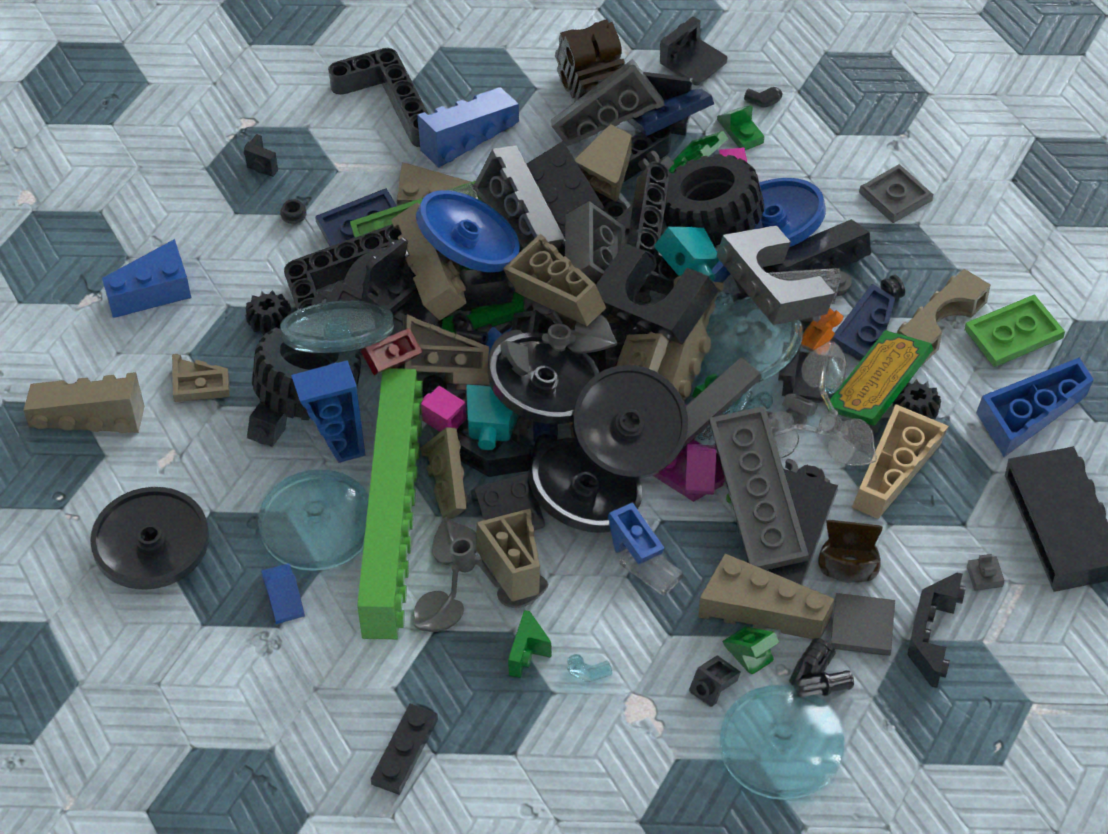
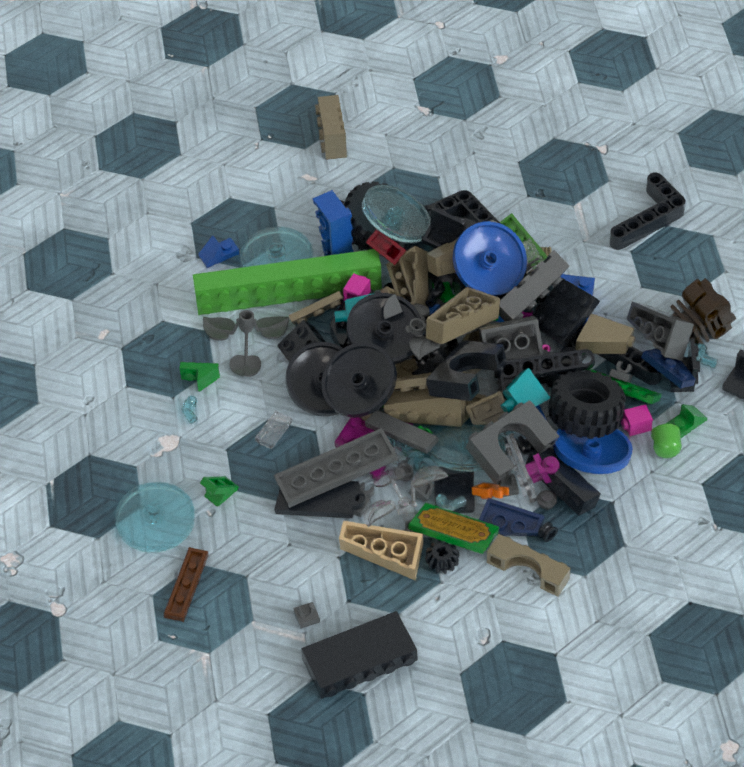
camera: 80 degrees right, 0 degrees up
black dish [90,487,209,590] -> none
blue wedge [102,239,191,318] -> none
dark tan wing [172,354,230,402] -> none
black bracket [244,134,278,177] -> none
black gear [245,290,291,336] -> none
black plate [280,199,307,224] -> none
dark blue wing [315,188,397,246] -> none
black plate [371,703,438,795] -> none
dark tan wing [397,162,471,206] -> none
blue wedge [418,87,519,168] -> none
dark tan wedge [476,509,540,601] -> none
blue slope [608,503,665,565] -> none
magenta slope [685,444,716,495] -> none
black bracket [689,655,741,707] -> none
dark tan wedge [699,554,835,639] -> none
black arm [744,87,783,108] -> none
black hinge [789,638,836,687] -> none
black axle [794,670,854,698] -> none
dark brown piece [818,520,883,583] -> none
dark grey tile [831,593,895,656] -> none
dark grey tile [859,164,934,223] -> none
black slope [907,572,966,688] -> none
bright green plate [964,294,1065,367] -> none
blue wedge [976,357,1094,457] -> none
none -> reddish brown tile [164,547,209,622]
none -> magenta hips [525,454,560,484]
none -> bright green helmet [651,424,682,458]

